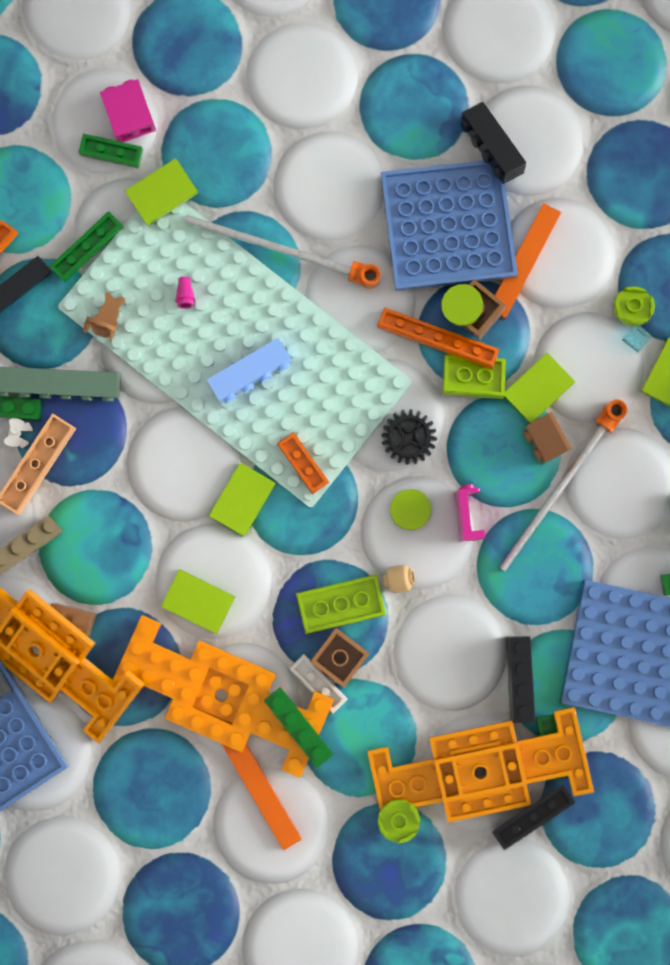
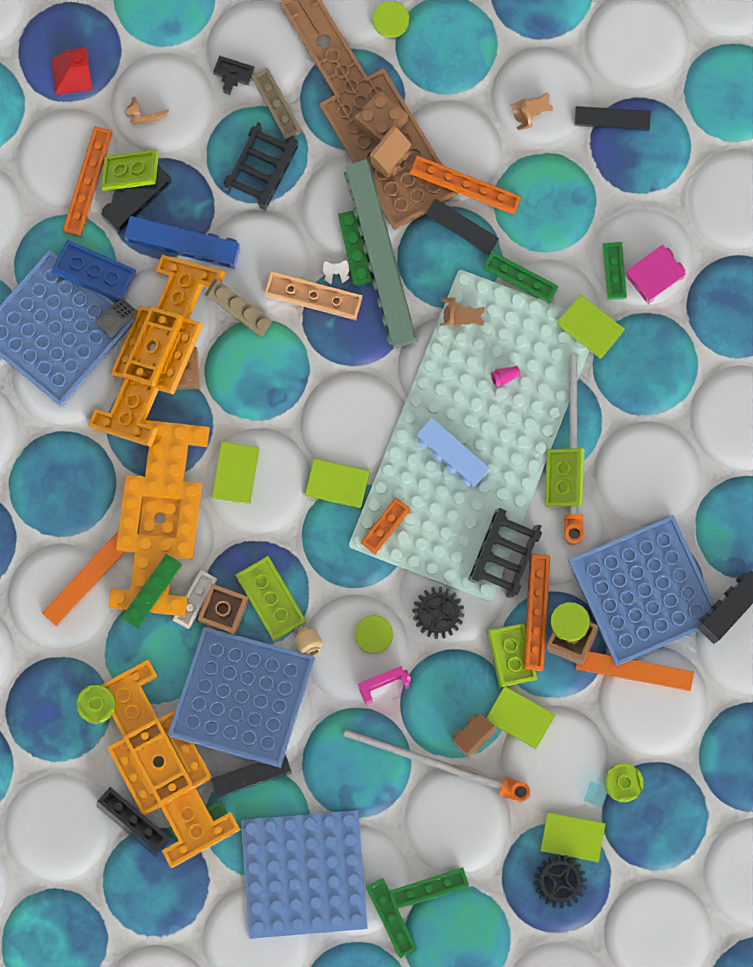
camera: 80 degrees right, 5 degrees down
none -> medium blue plate [168,627,315,768]
none -> black fence [468,508,542,598]
none -> lime tile [545,448,584,507]

